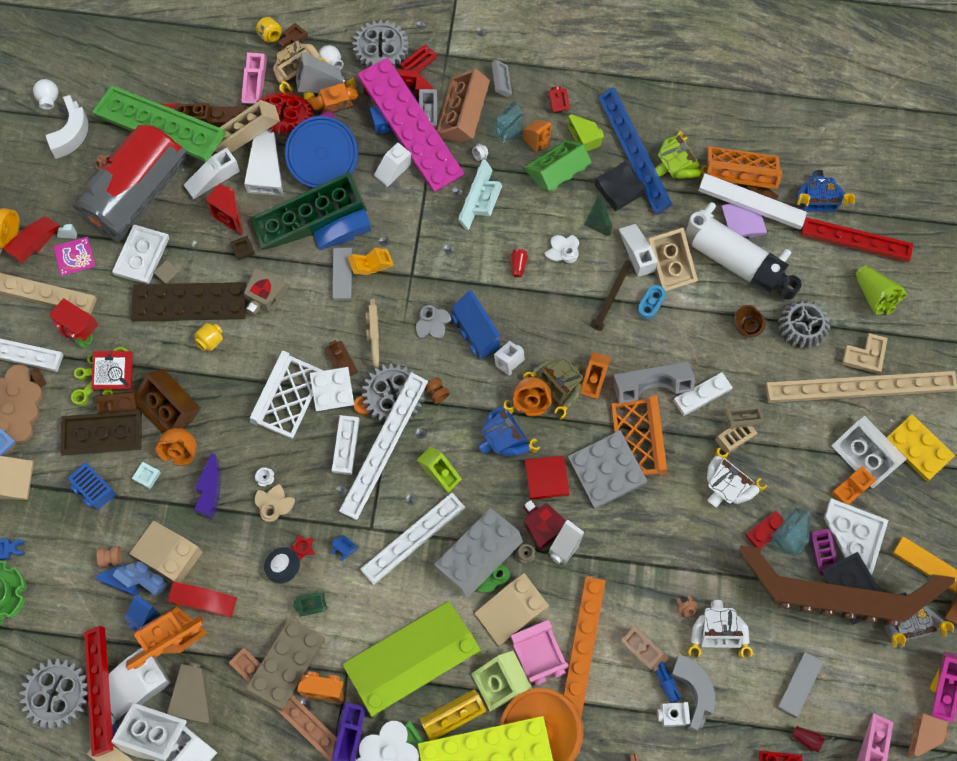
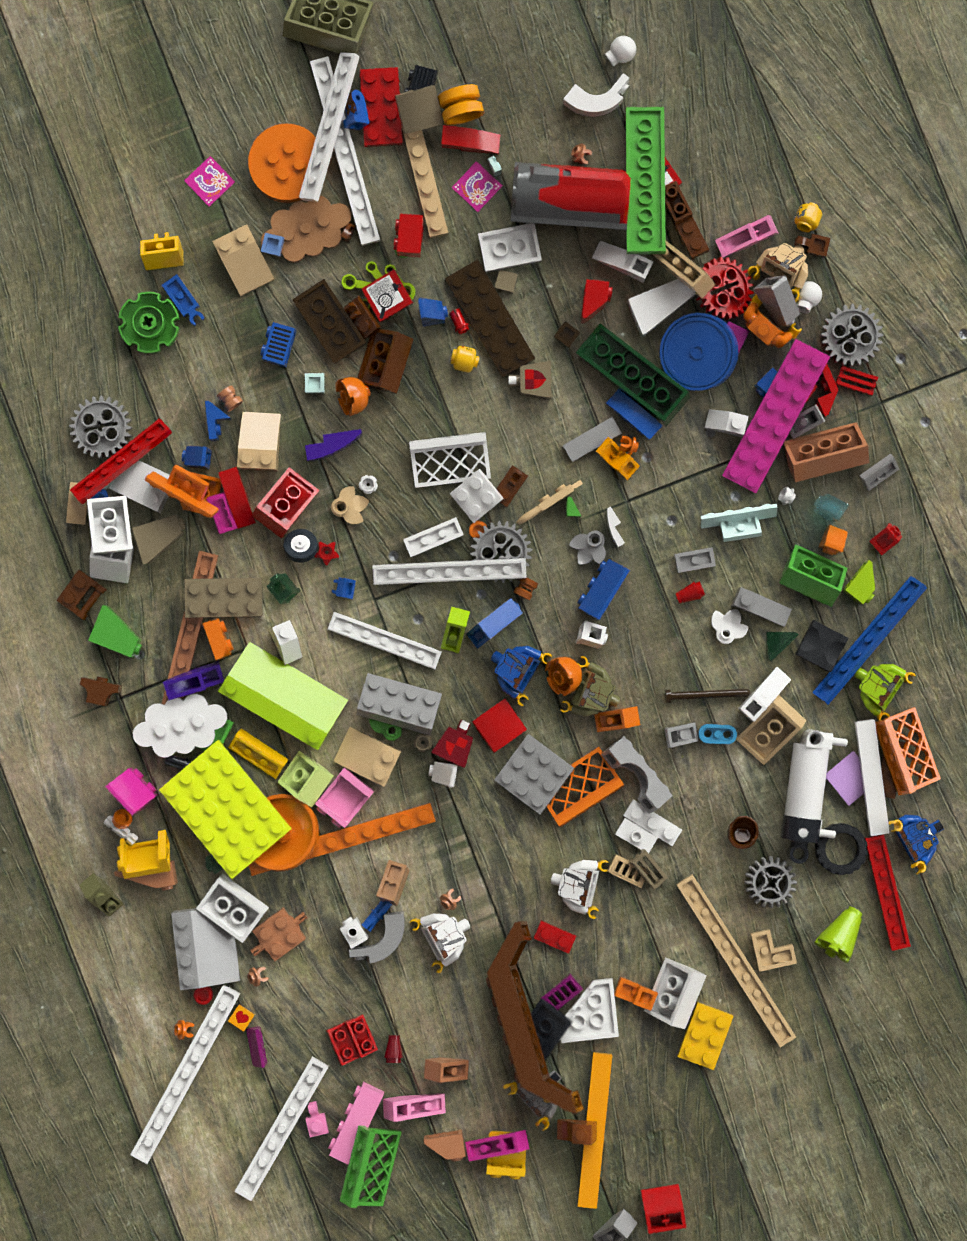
camera: 65 degrees right, 20 degrees up
medium blue plate [113,561,169,595] -> none
clear light blue slope [771,508,811,556] -> none
light grey tile [777,652,824,718] -> none
none -> dark pink plate [207,492,237,534]
none -> red slope [251,467,319,539]
none -> white slope [269,620,302,665]
none -> blue slope [418,298,448,327]
none -> nougat slope [424,1058,469,1083]
none -> red pin [449,309,469,335]
none -> slope [466,598,523,649]
none -> bright green slope [566,497,581,518]
none -> white slope [606,506,625,548]
none -> white plate [615,818,658,854]
none -> orange plate [619,436,639,455]
none -> light grey slope [664,722,699,748]
none -> light grey plate [674,547,716,573]
none -> light grey slope [731,587,792,627]
none -> black tyre [815,823,868,875]

